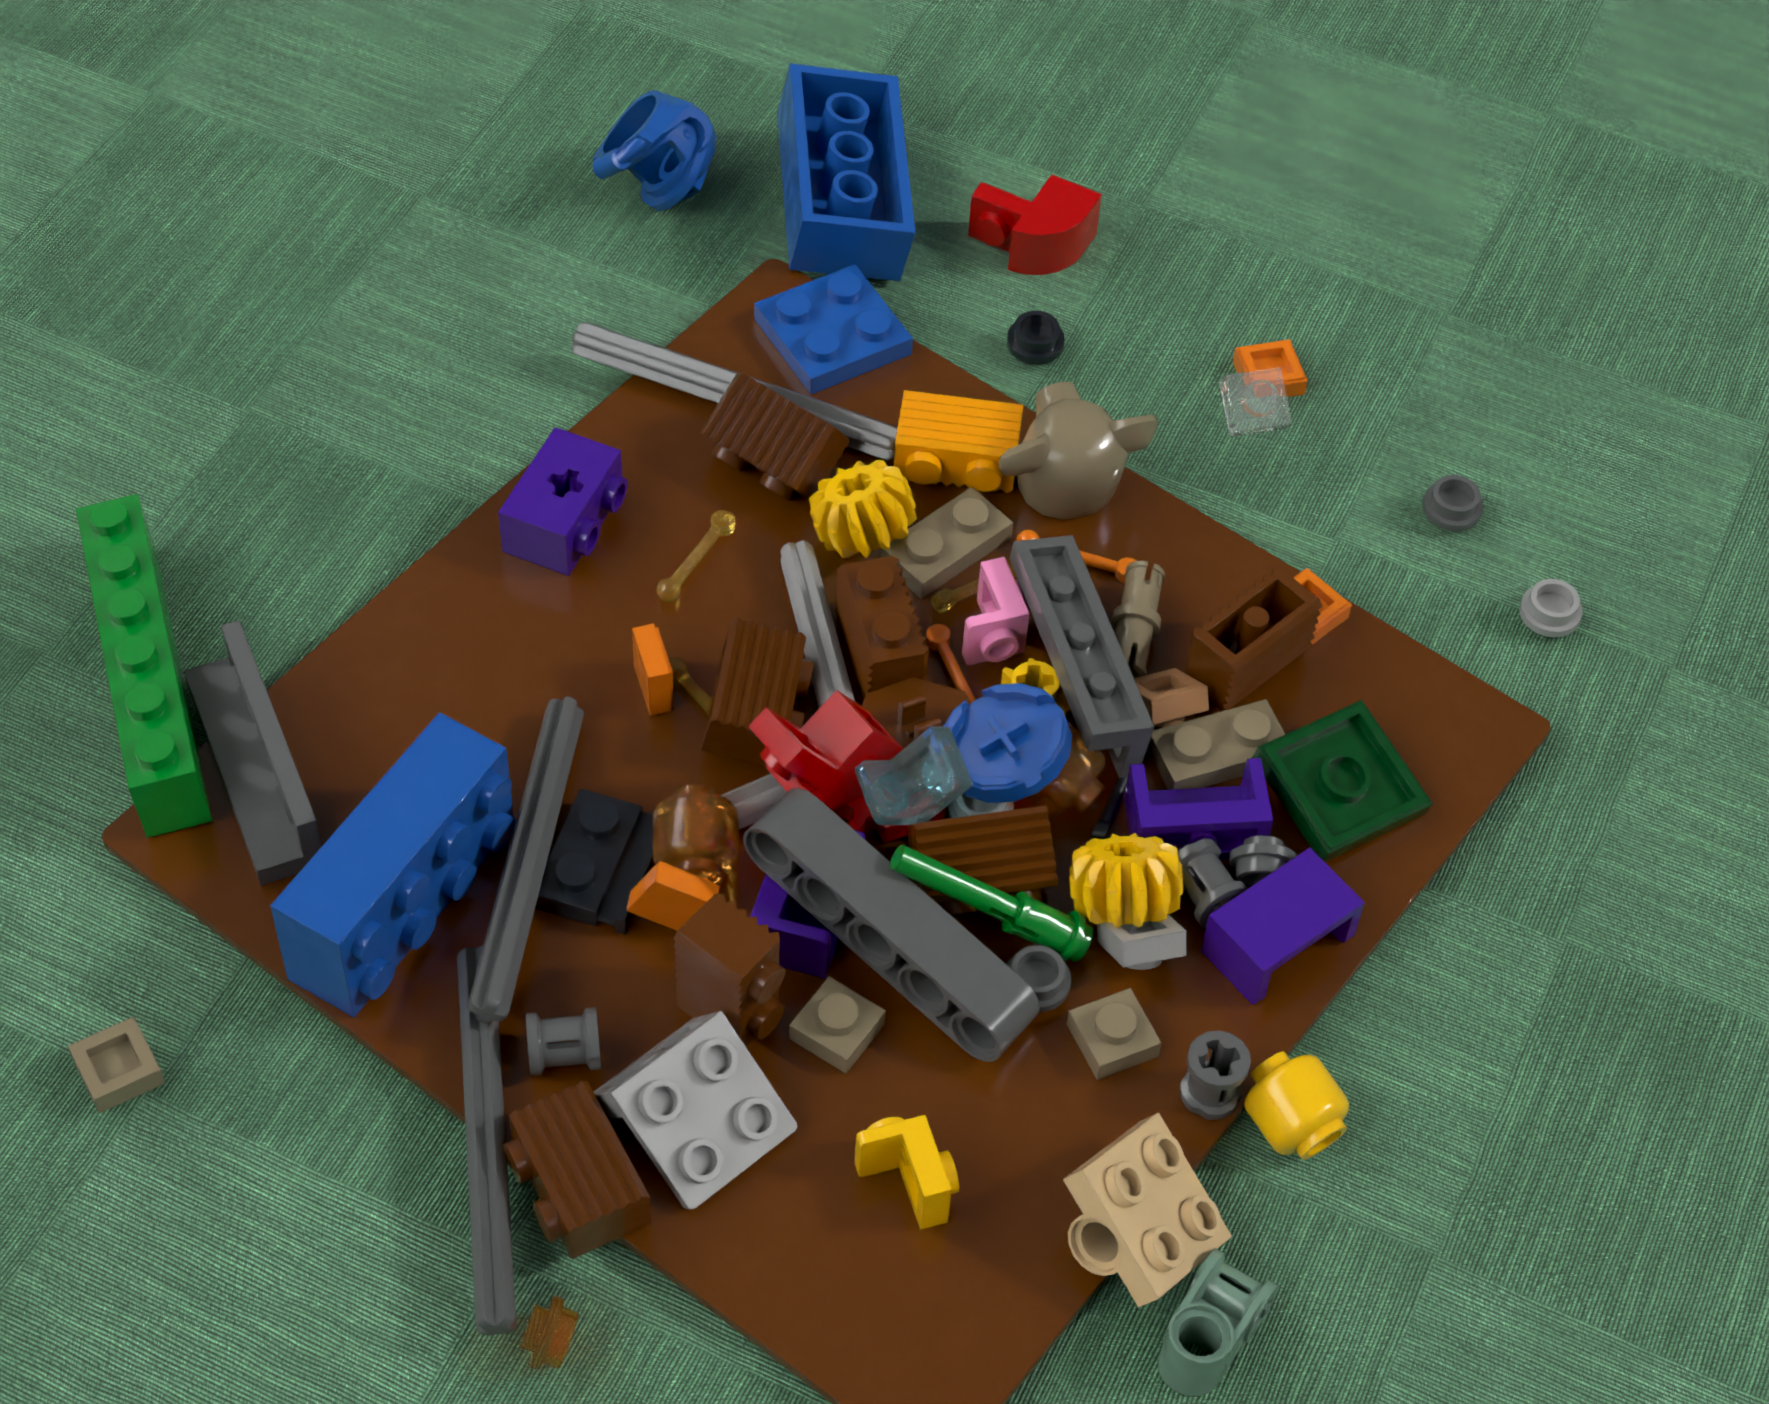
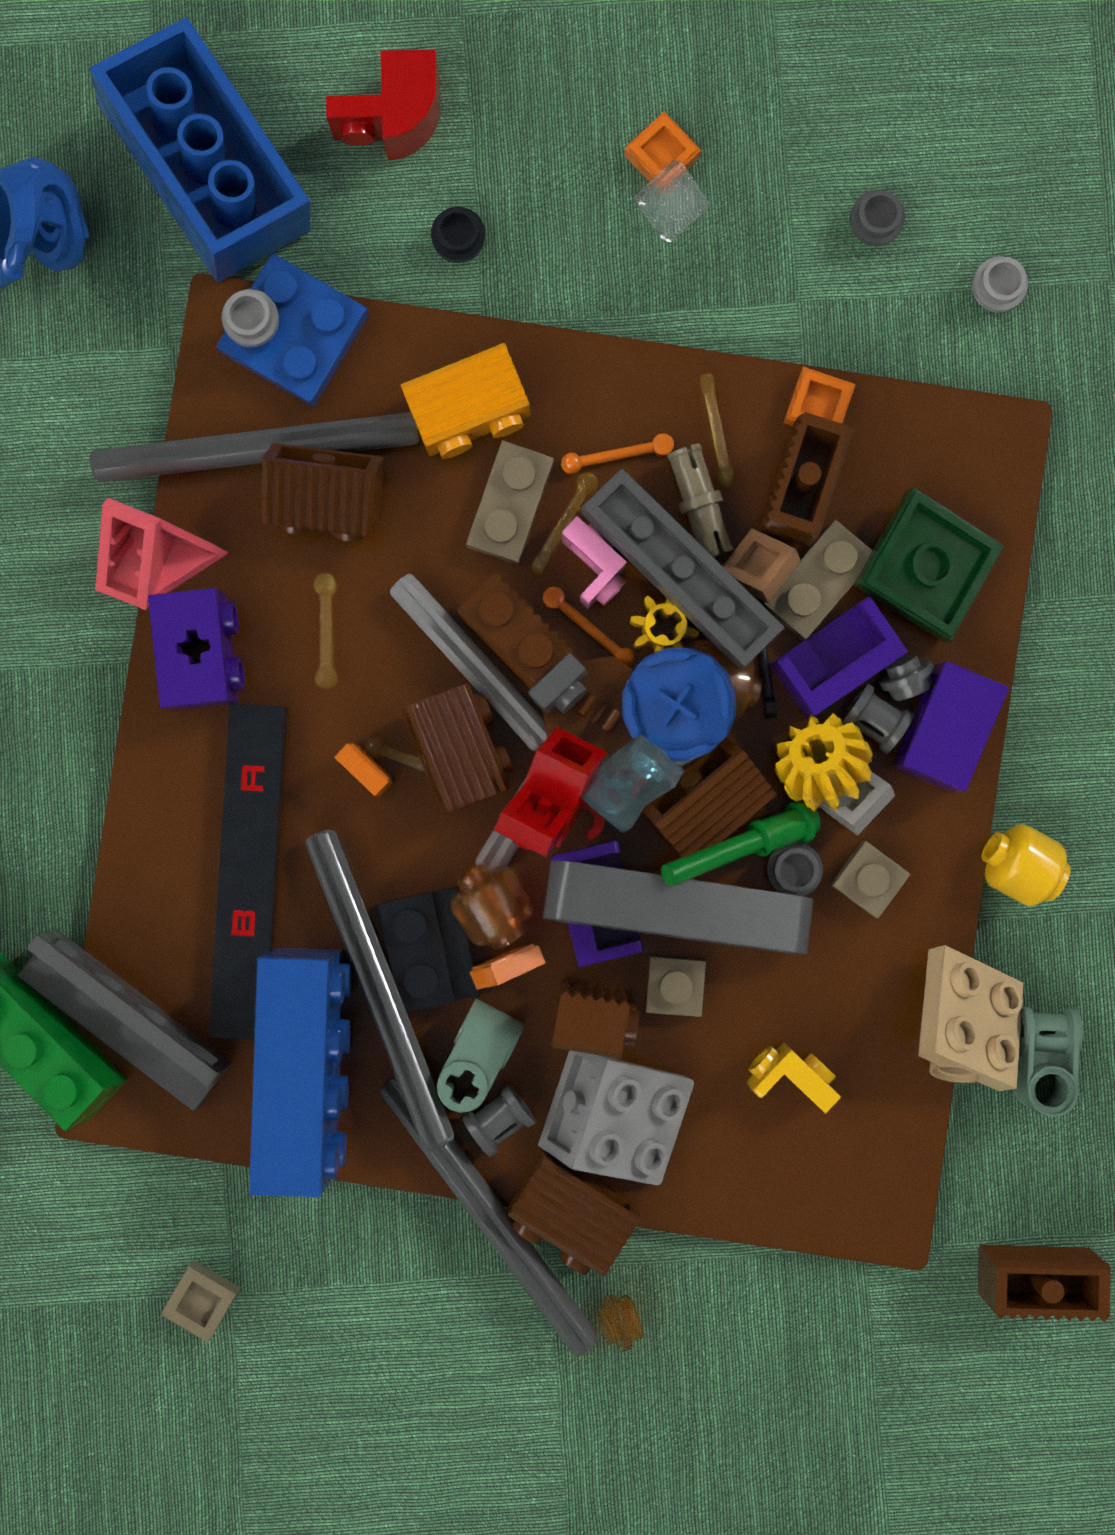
camera: 25 degrees left, 35 degrees up
yellow gear [809,460,917,558] -> none
dark tan piece [999,382,1159,520] -> none
dark grey bush [1179,1030,1251,1120] -> none
none -> coral slope [95,498,230,610]
none -> black tile [208,703,288,1040]
none -> light grey plate [222,289,279,347]
none -> sand green piece [437,998,525,1113]
none -> dark grey plate [528,653,589,717]
none -> clear yellow hinge [700,373,737,487]

